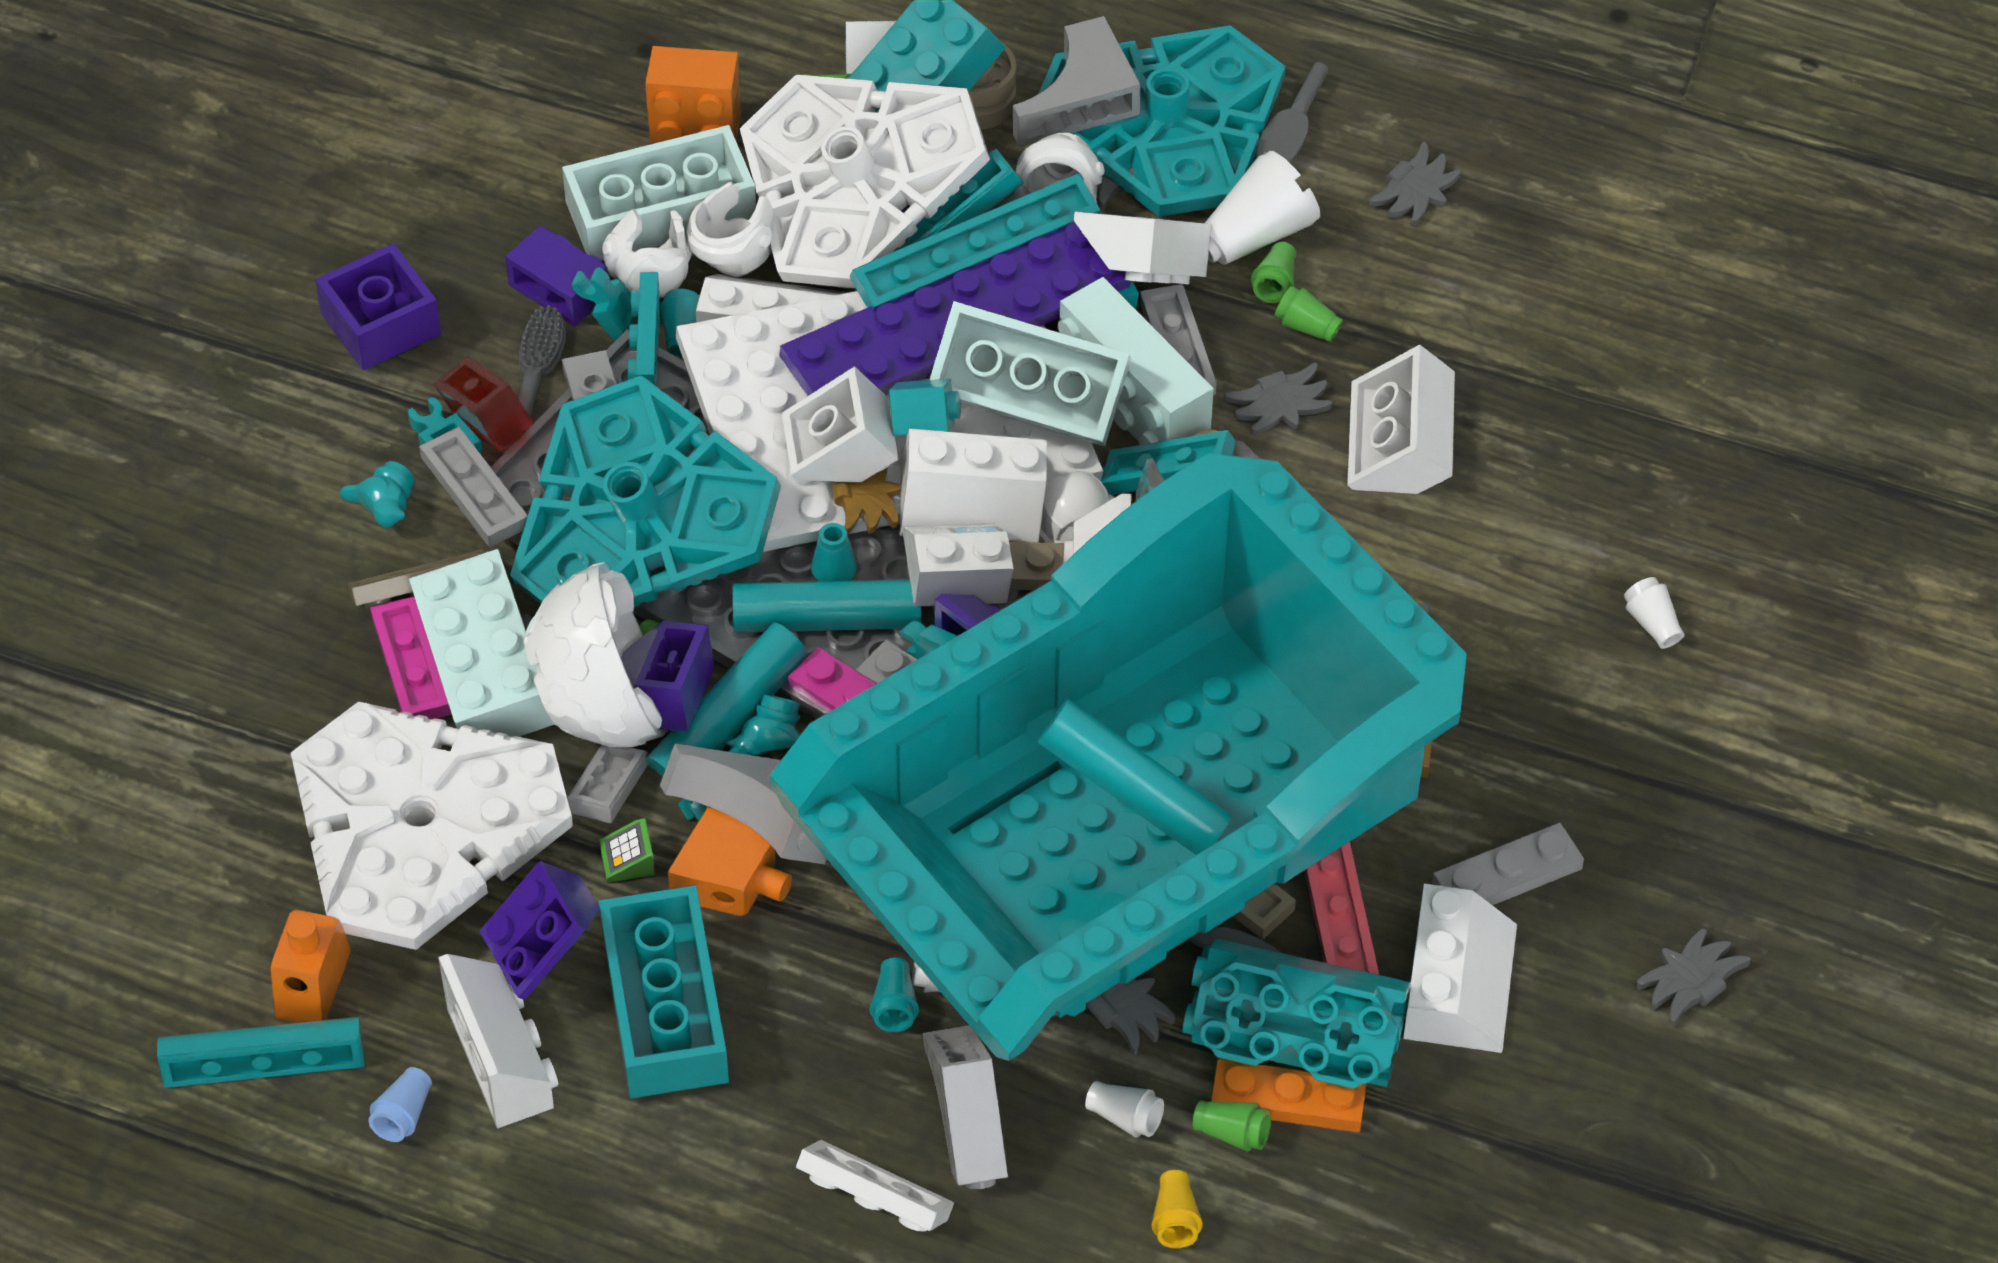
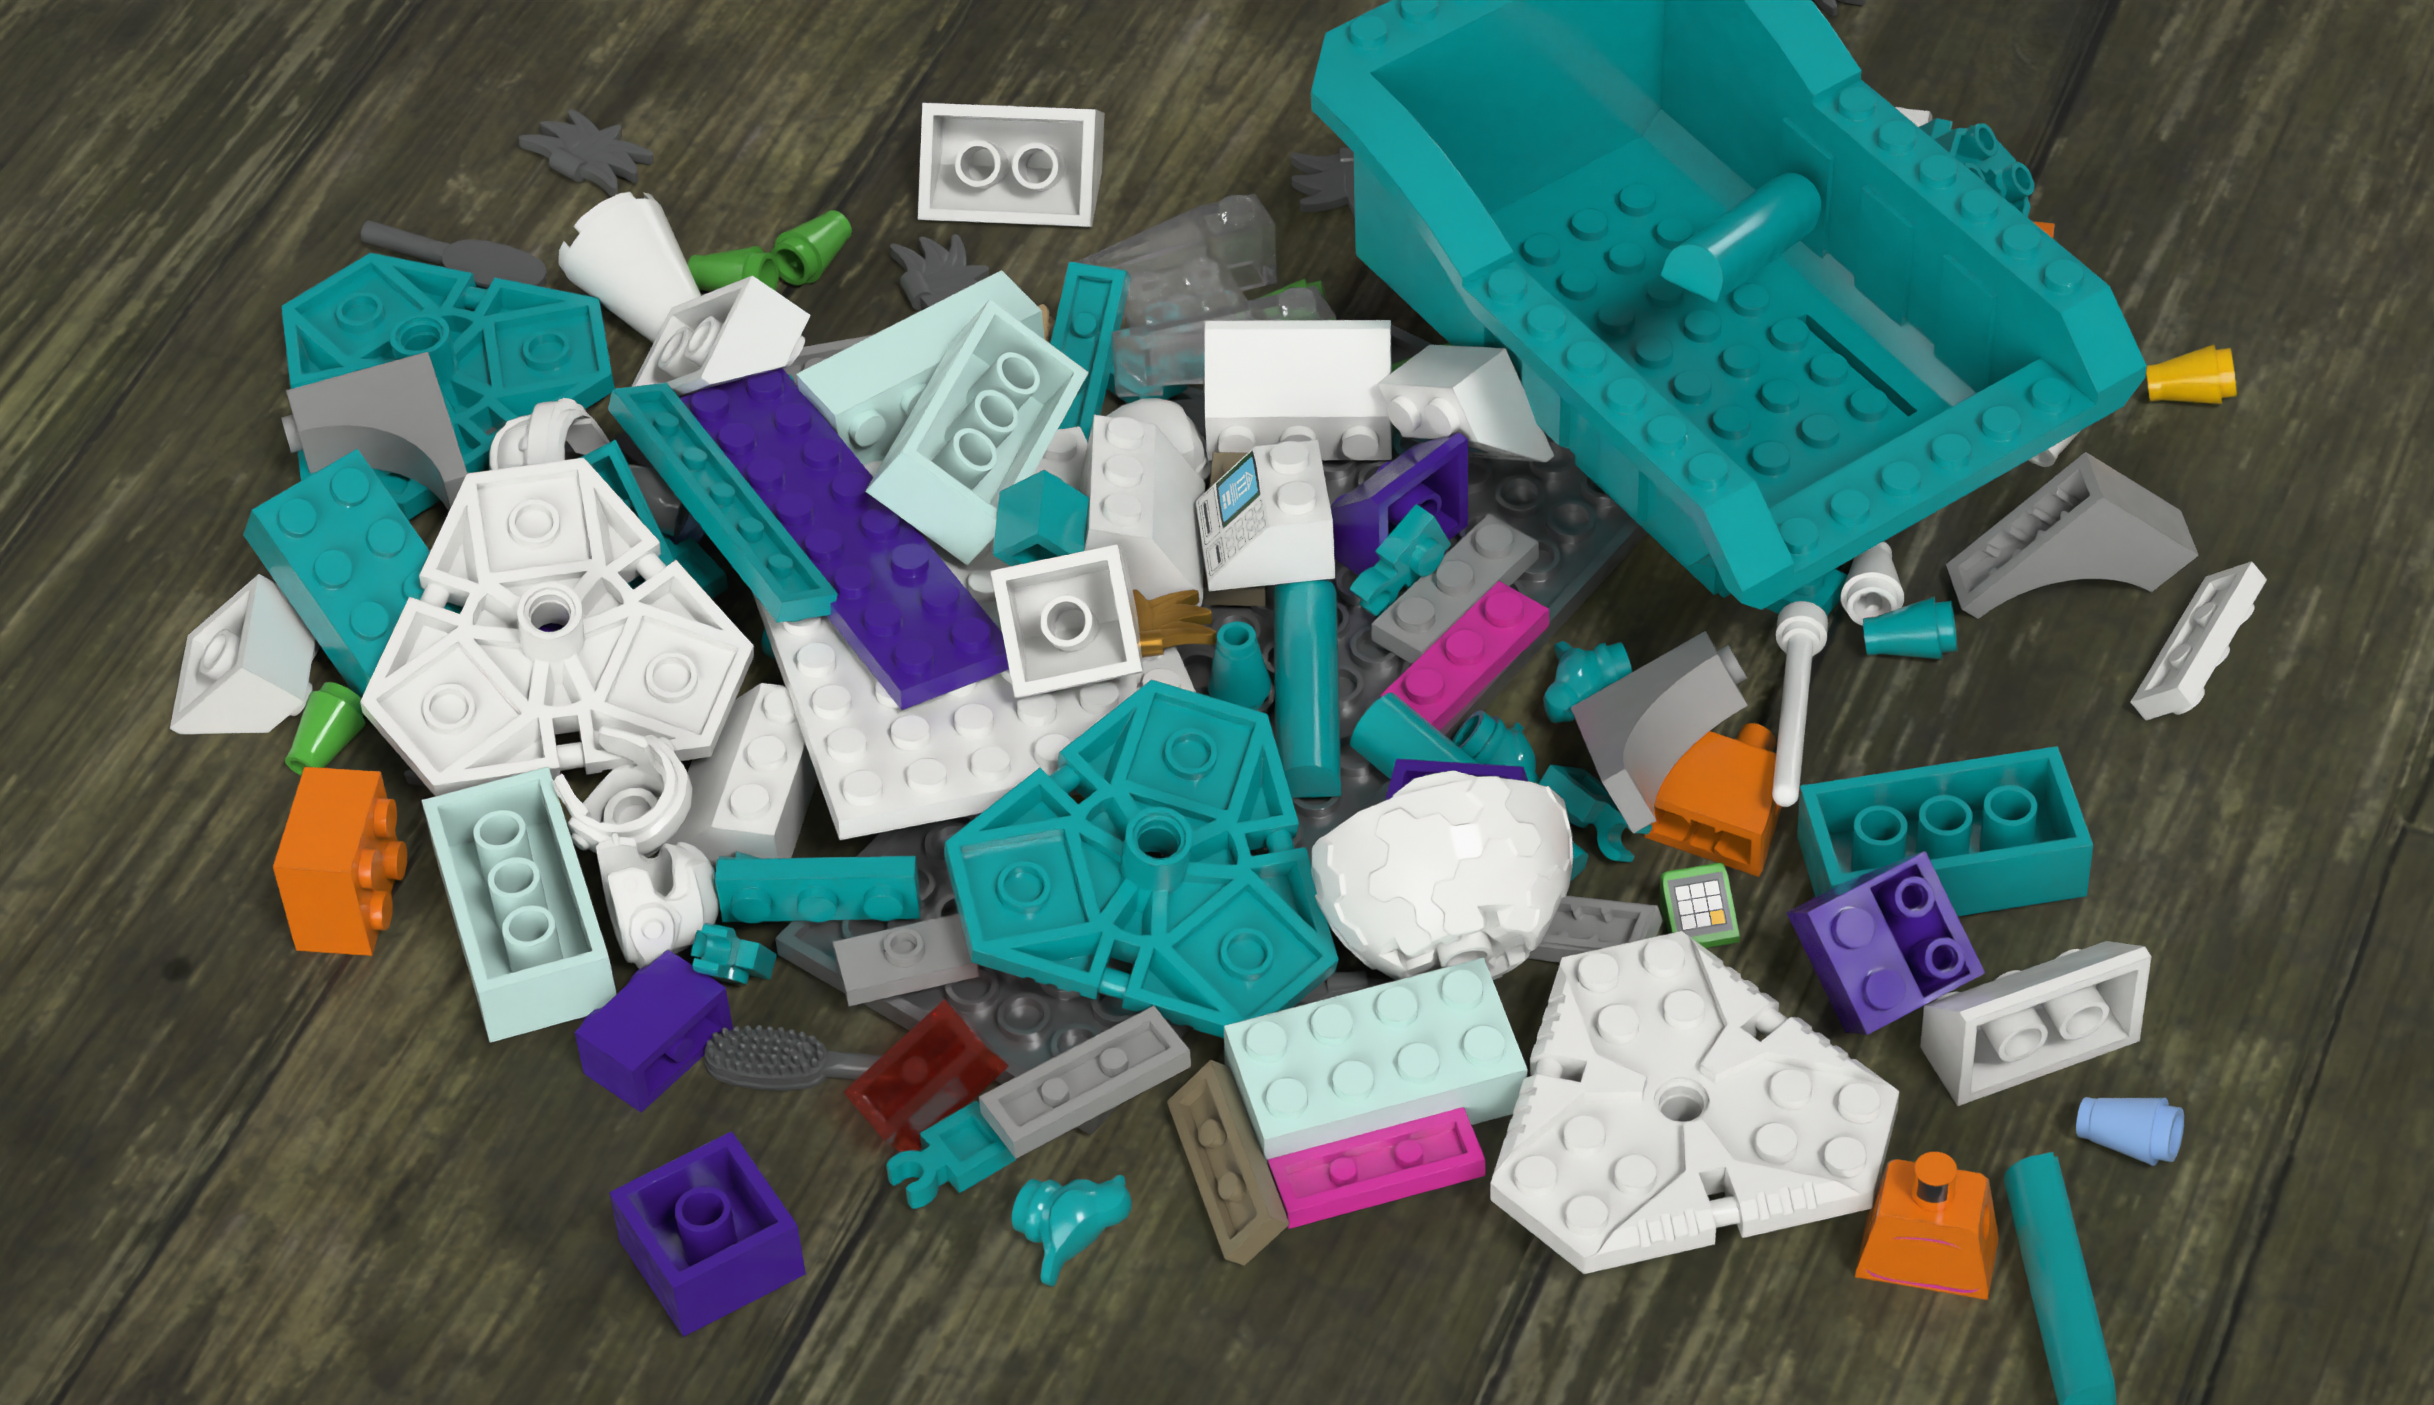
camera: 85 degrees left, 5 degrees down
none -> white piece [1772,601,1828,807]

